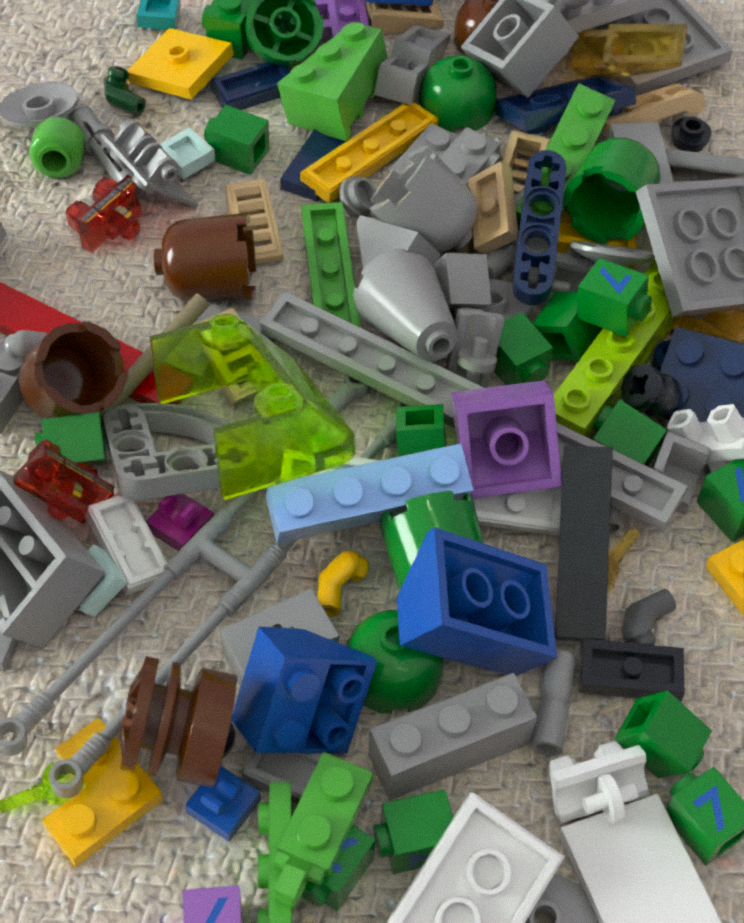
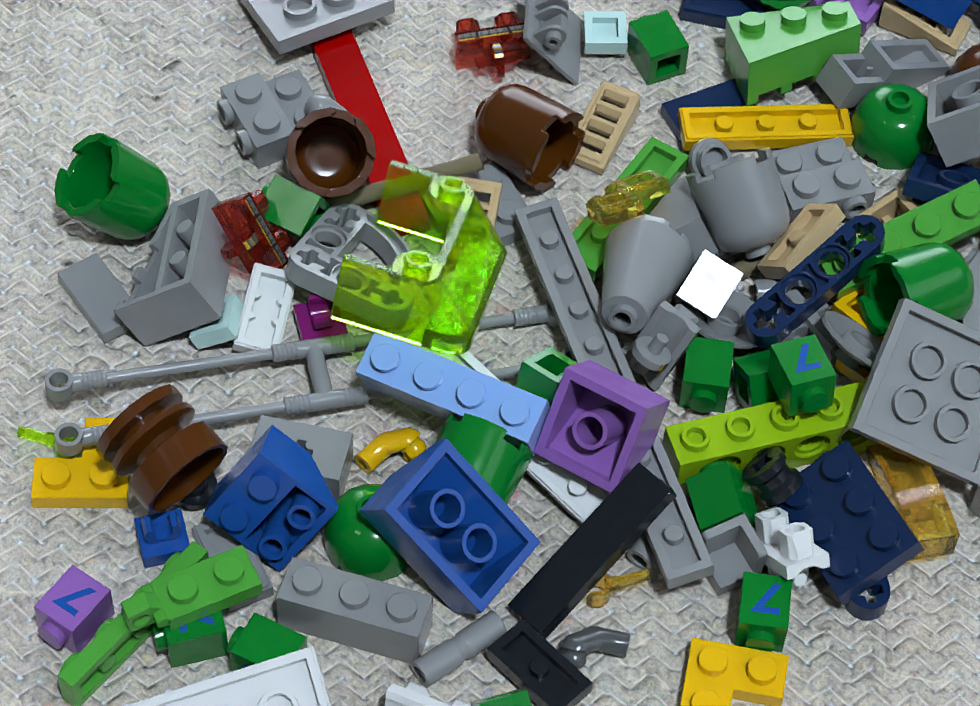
camera: 40 degrees right, 0 degrees up
none -> clear yellow tile [585,170,671,227]

